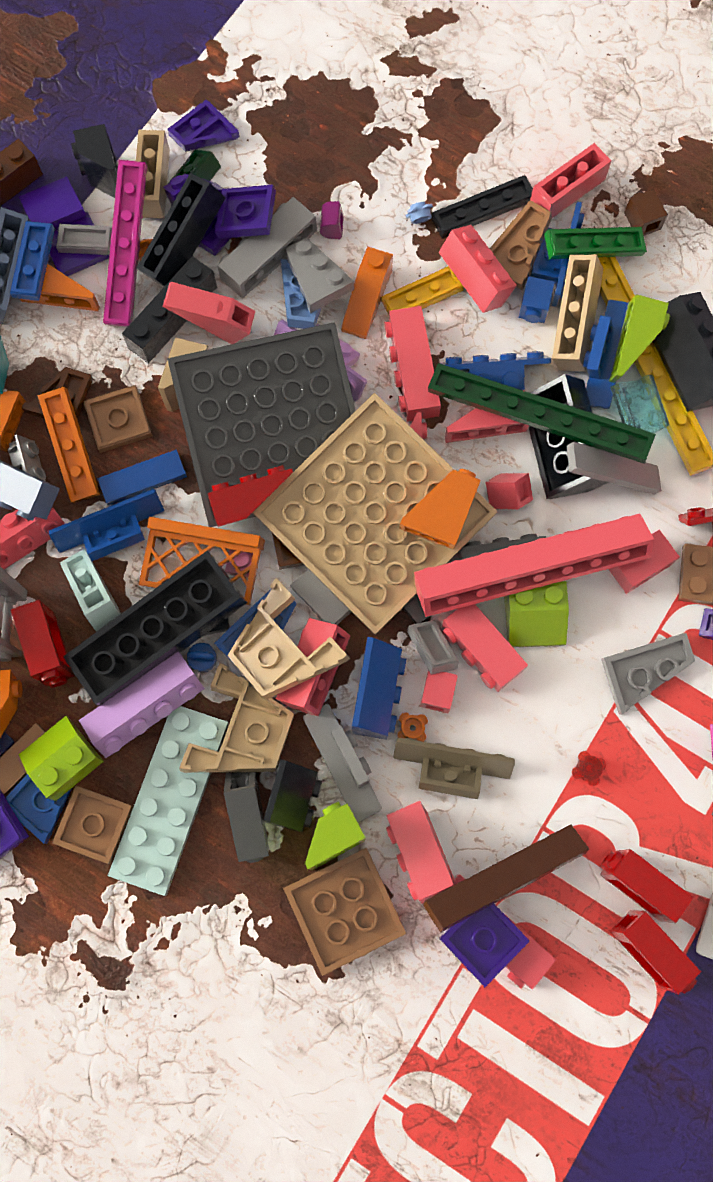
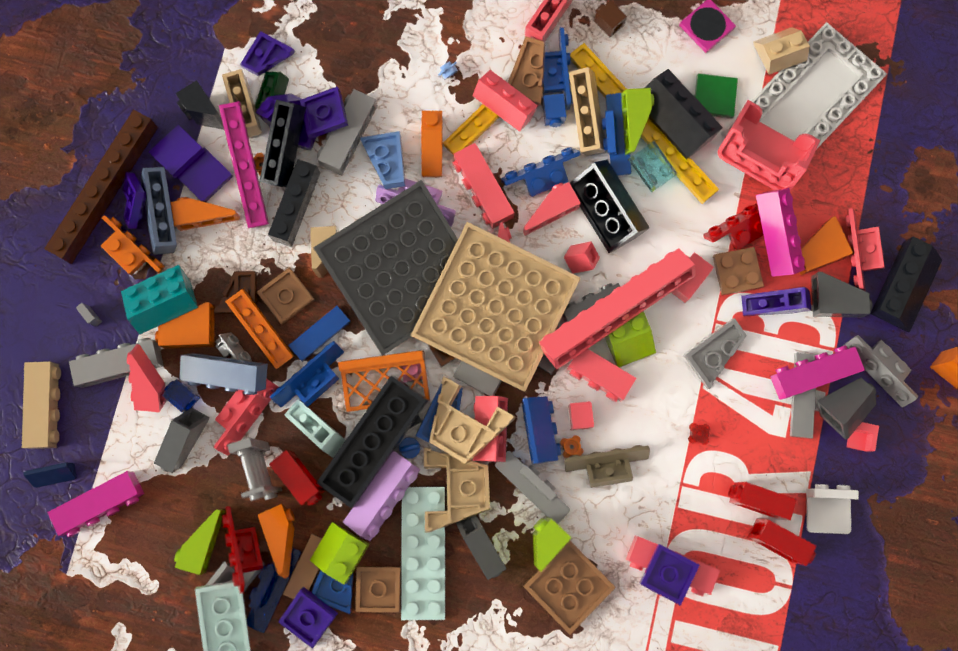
camera: 20 degrees left, 5 degrees up
blue tile [10,221,55,301] -> none
light grey tile [56,224,112,255] -> none
coral slope [163,282,255,344] -> none
red slope [207,465,293,527] -> none
black slope [264,760,322,833] -> none
light grey wing [285,237,354,313] -> none
magenta brick [319,201,344,240] -> none
coral brick [386,800,456,904] -> none
orange slope [399,469,481,549] -> none
light grey tile [407,620,459,675] -> none
reddish brown tile [423,824,589,933] -> none
dark green plate [428,363,656,464] -> none
black tile [431,175,533,239] -> none
green tile [544,227,647,259] -> none
light grey tile [567,442,662,495] -> none

